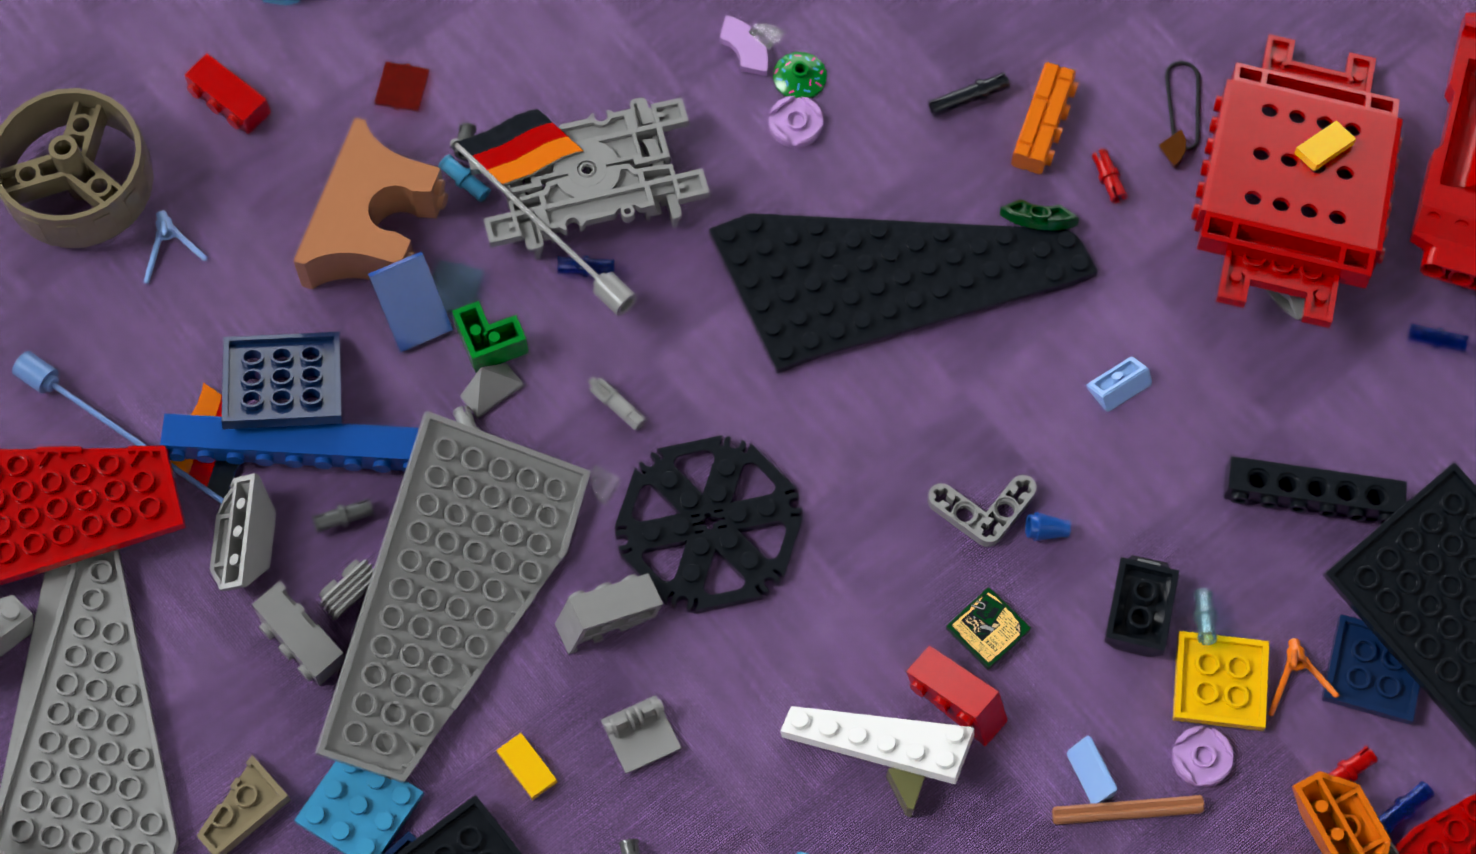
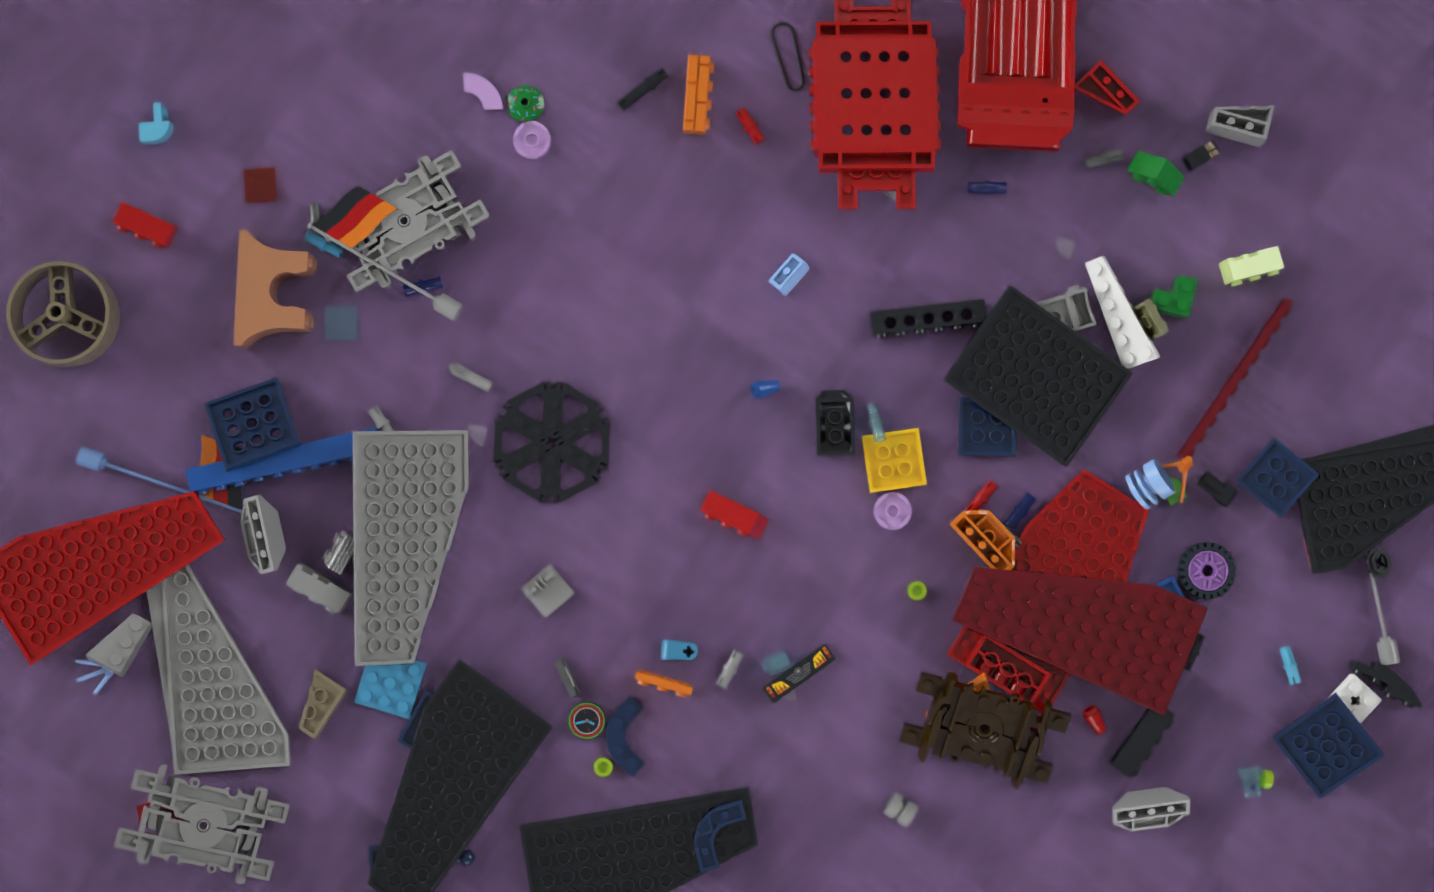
camera: 20 degrees left, 20 degrees up
light blue plant [144,210,208,284] -> none
dark grey pin [312,498,374,534] -> none
blue tile [368,252,453,352] -> none
green brick [452,301,529,373] -> none
light grey slope [460,363,524,418] -> none
yellow tile [496,733,557,800] -> none
light grey wedge [555,573,663,655] -> none
black wing [709,213,1098,374] -> none
clear tile [749,23,786,50] -> none
white wing [781,706,974,785] -> none
olive slope [886,767,925,817] -> none
light grey beam [927,475,1037,547] -> none
tile [946,587,1031,670] -> none
dark green tile [999,199,1079,230] -> none
nougat axle [1052,795,1204,825] -> none
light blue slope [1067,736,1118,804] -> none
reddish brown tile [1158,130,1186,169] -> none
orange plant [1268,638,1339,717] -> none
yellow tile [1294,121,1356,171] -> none

